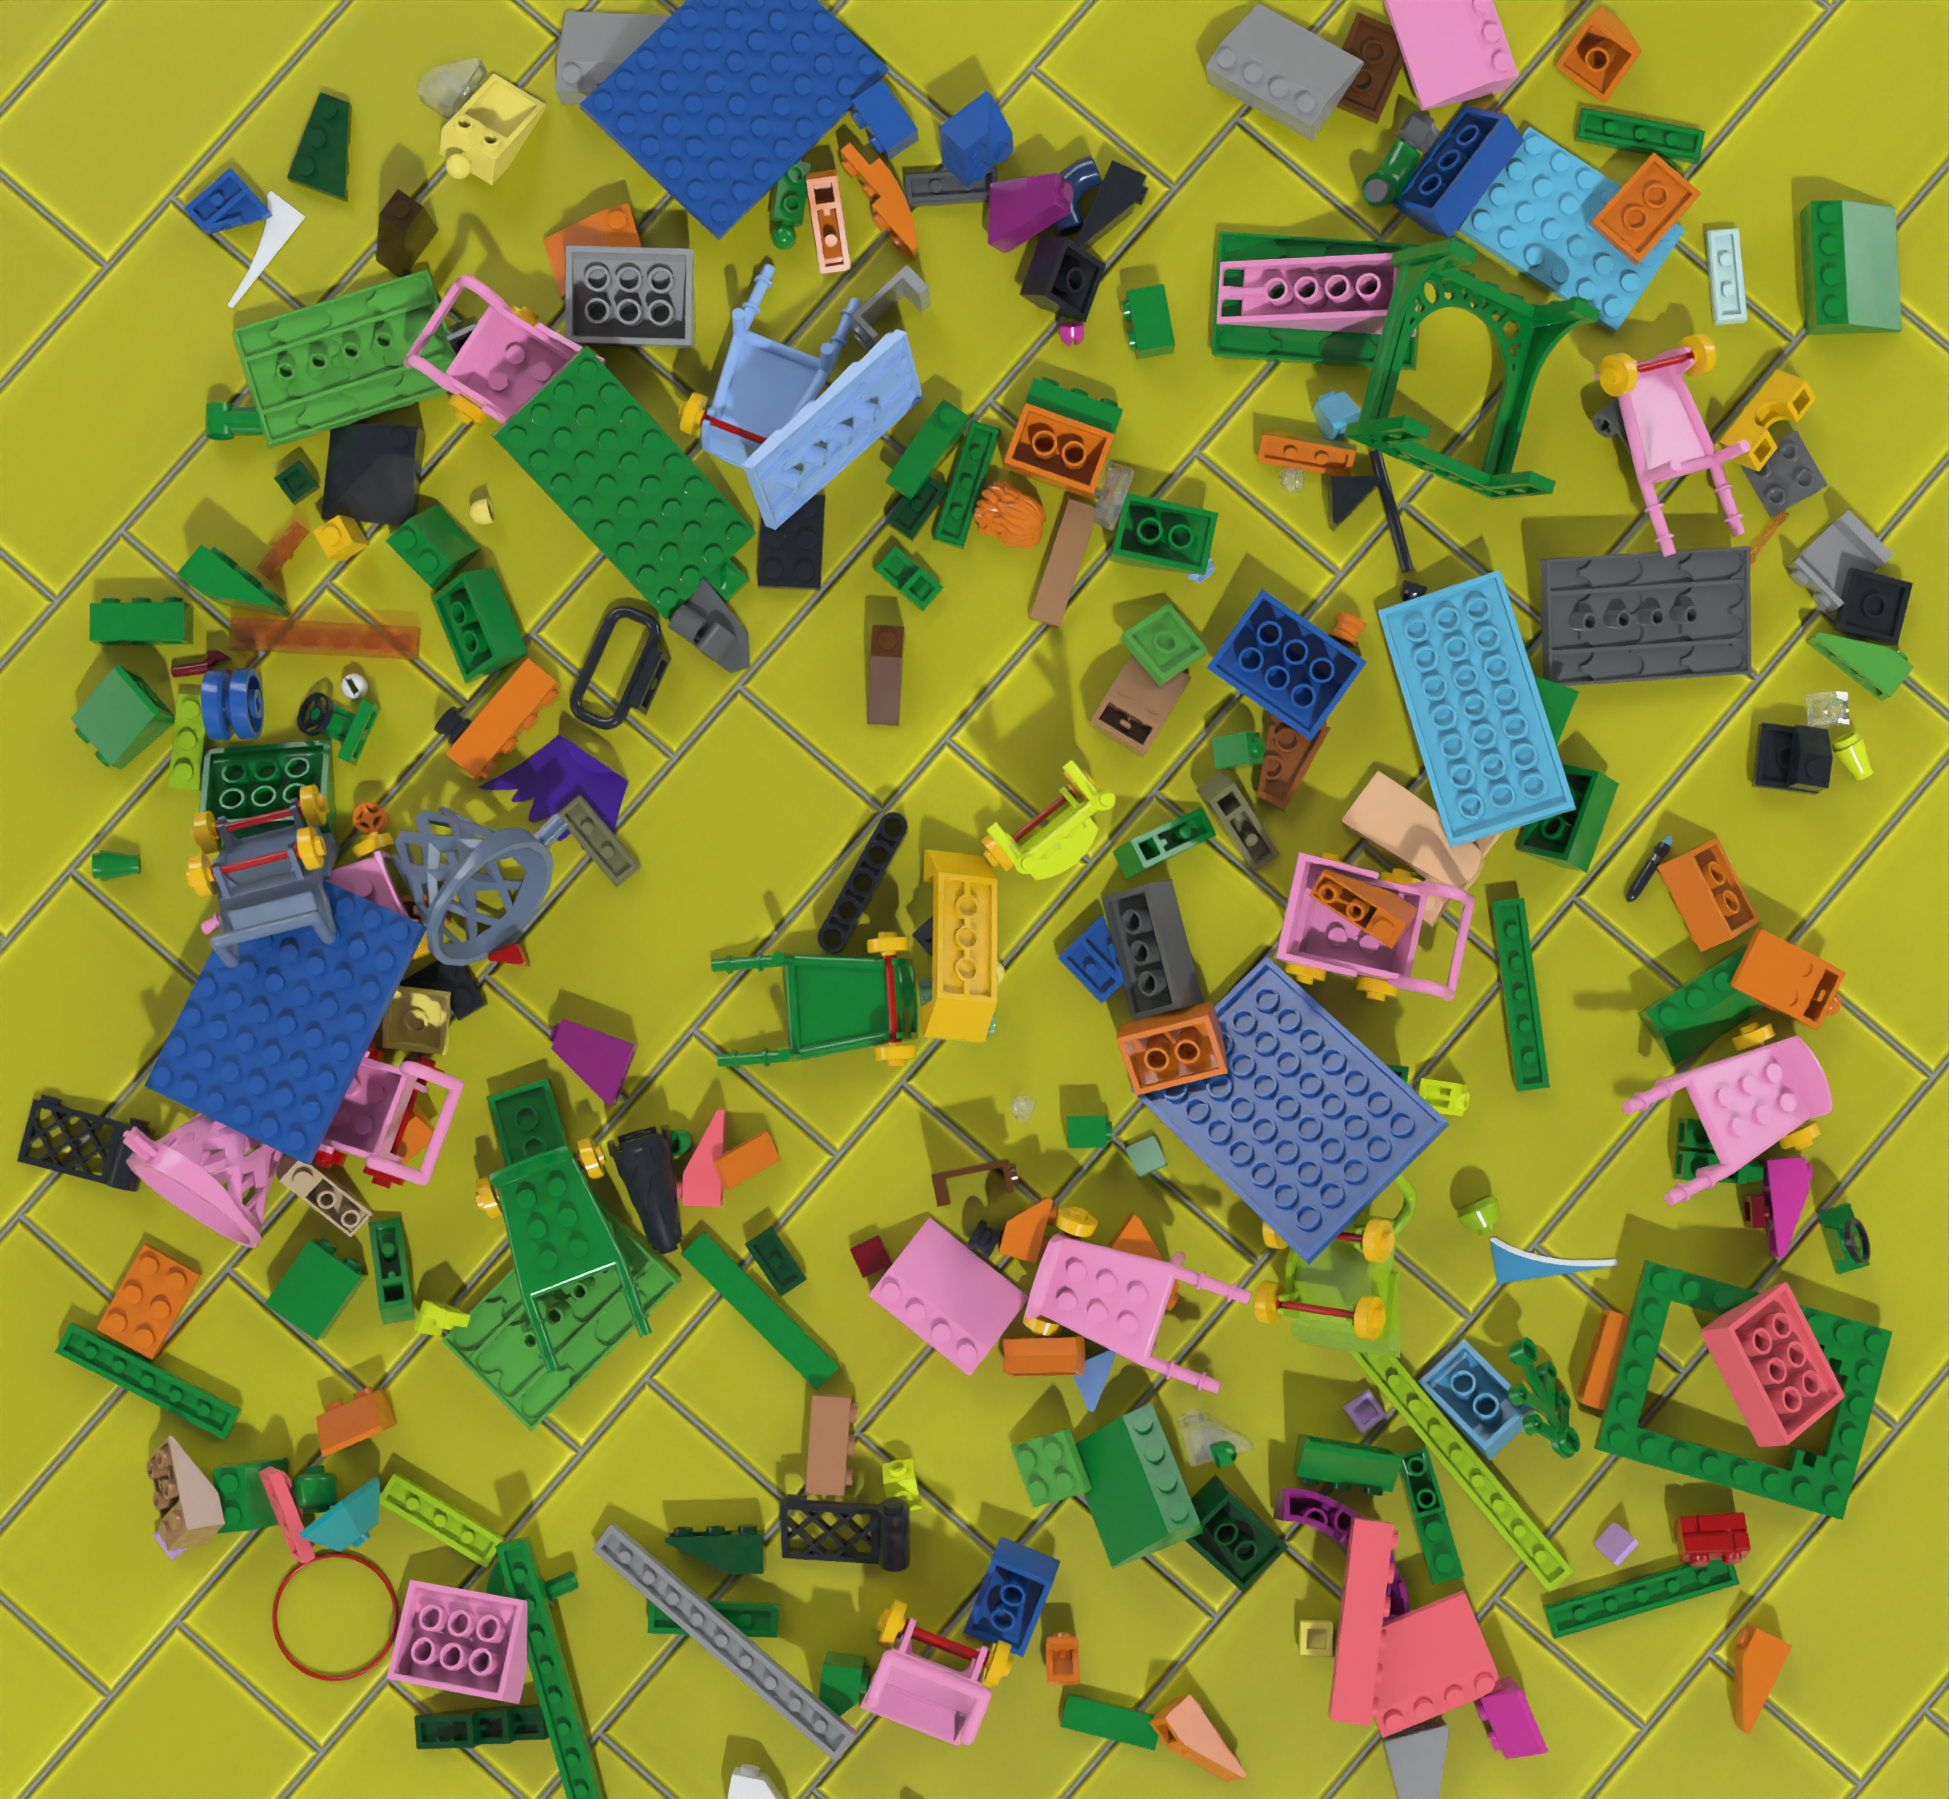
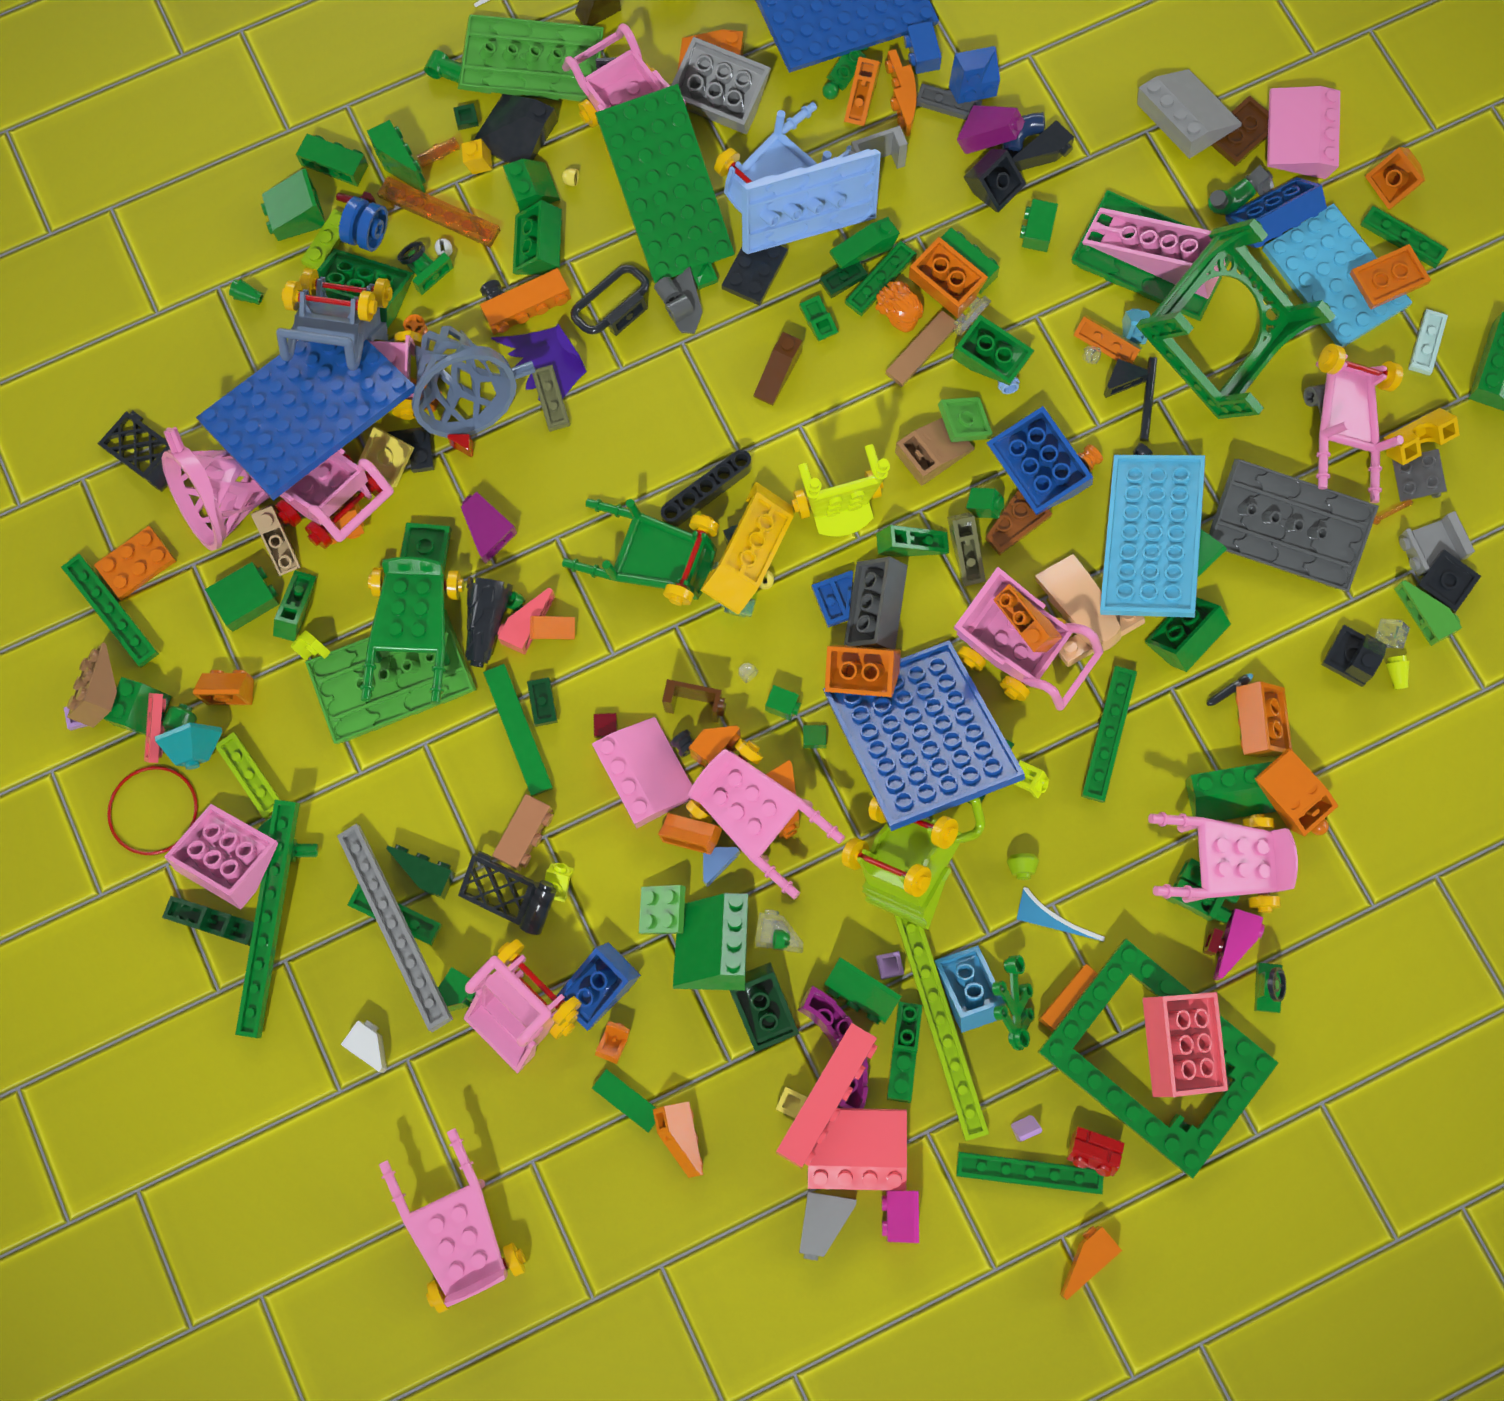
camera: 20 degrees right, 10 degrees down
dark pink hinge [1059,322,1084,346] -> none

